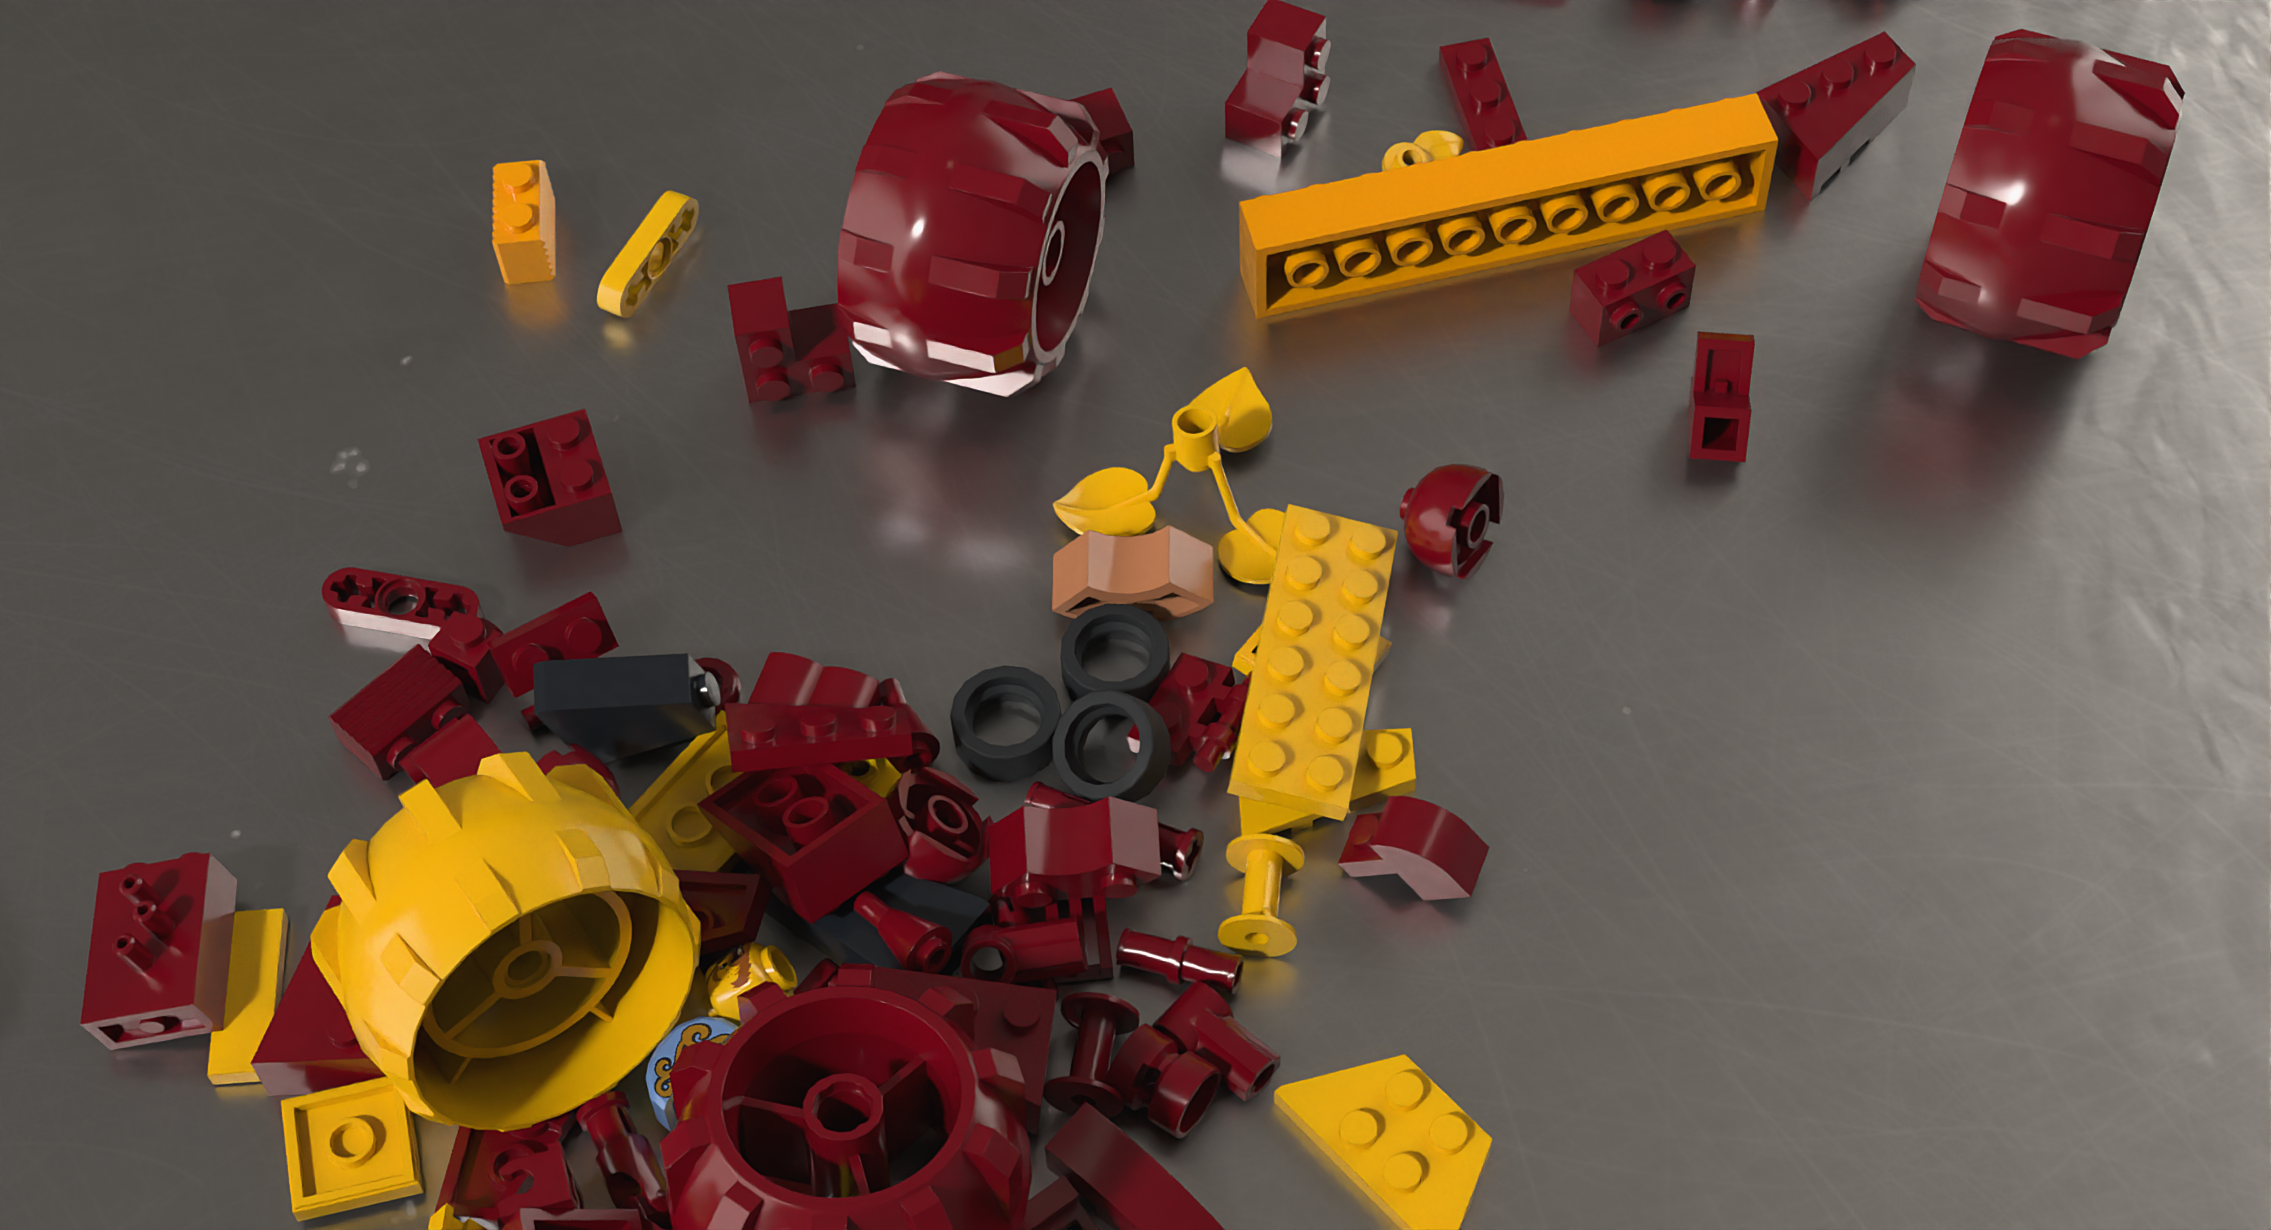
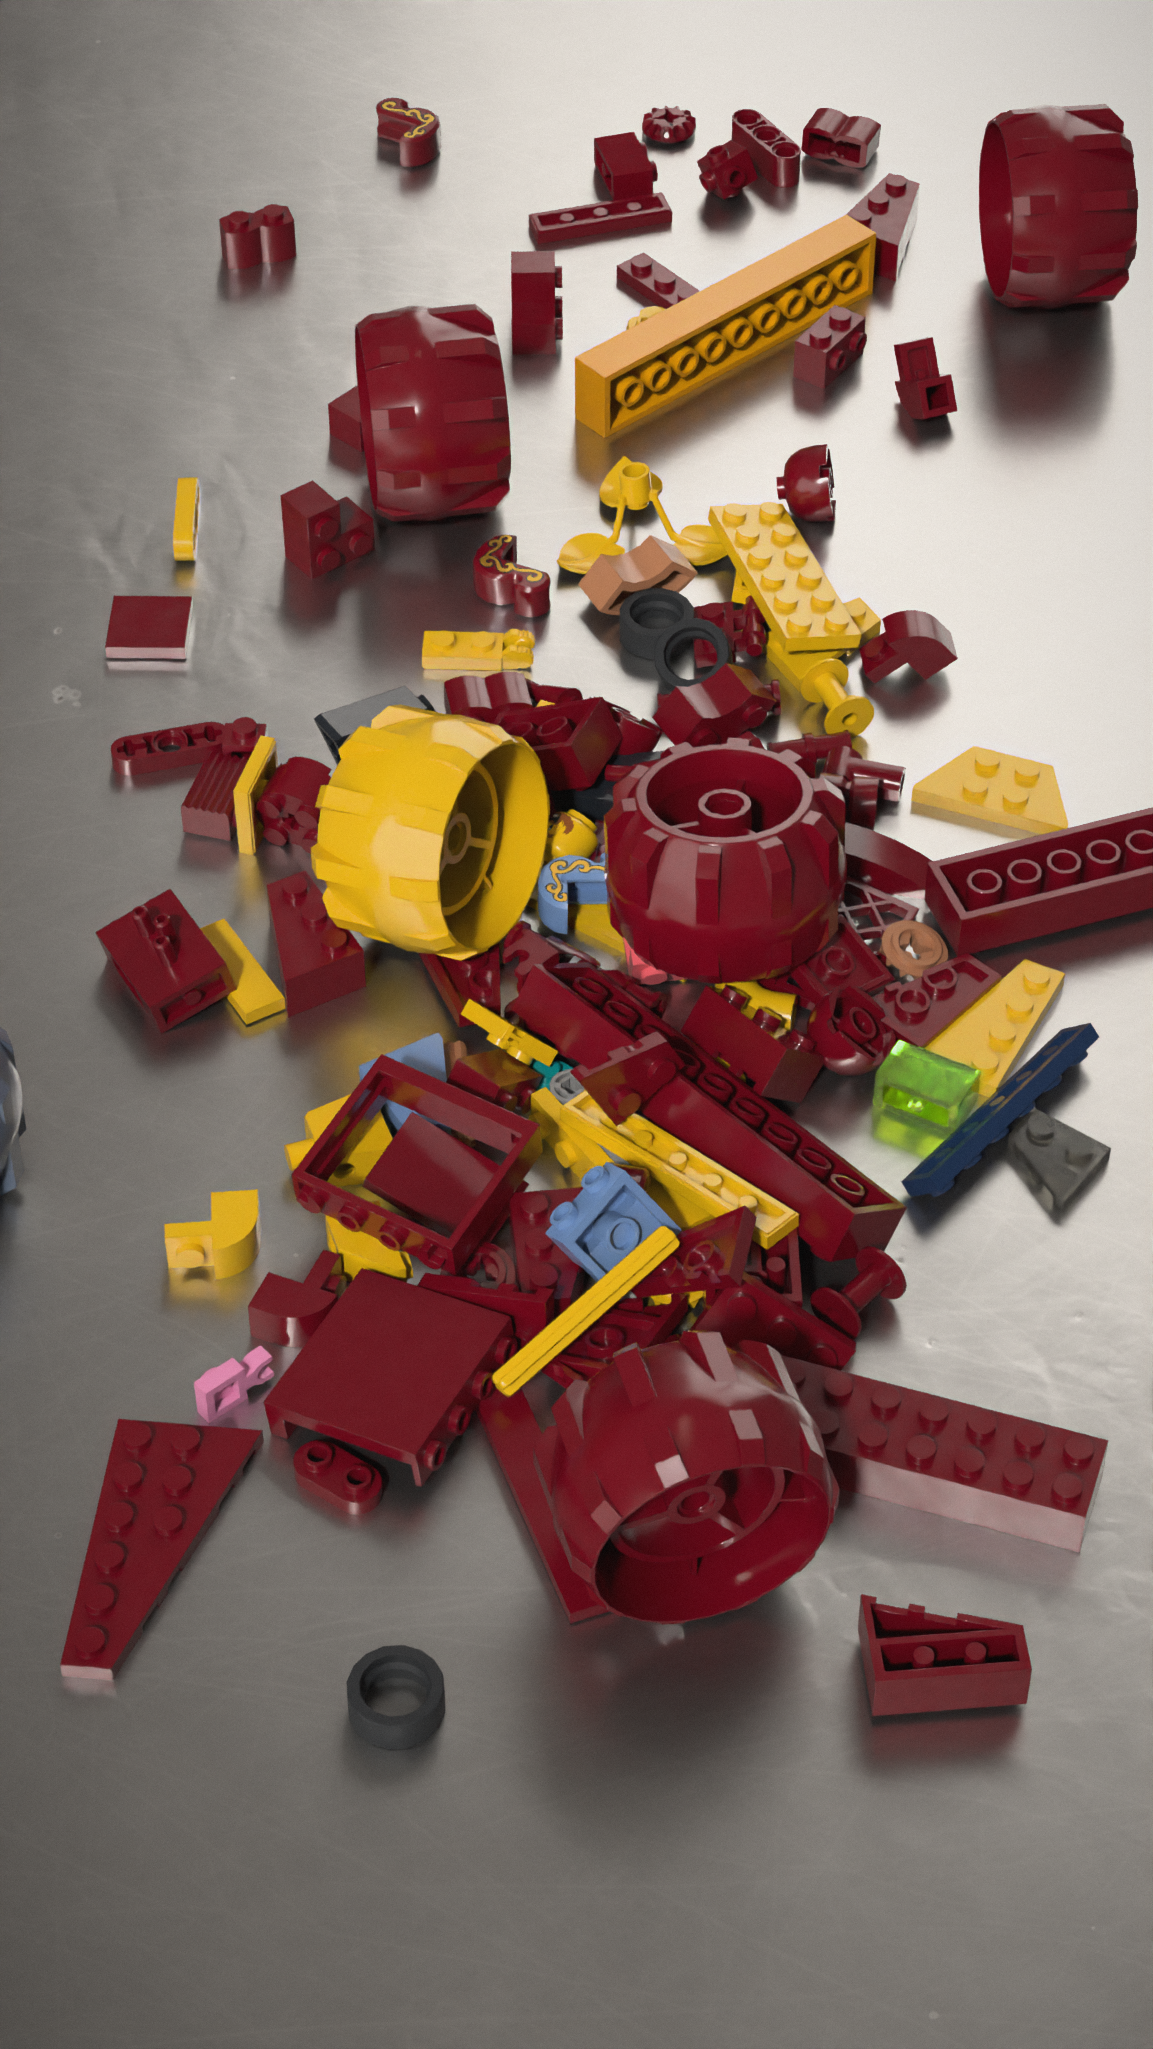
camera: 30 degrees left, 10 degrees down
yellow plate [281,1076,424,1222] -> none
dark red slope [477,408,623,547] -> none
dark red plate [487,591,619,732] -> none
light orange brick [492,160,556,285] -> none
dark red wing [724,703,913,773] -> none
black tyre [950,665,1062,782] -> none
none -> dark red tile [105,596,193,659]
none -> yellow tile [233,736,278,855]
none -> yellow hinge [421,629,535,671]
none -> dark red animal [473,534,551,618]

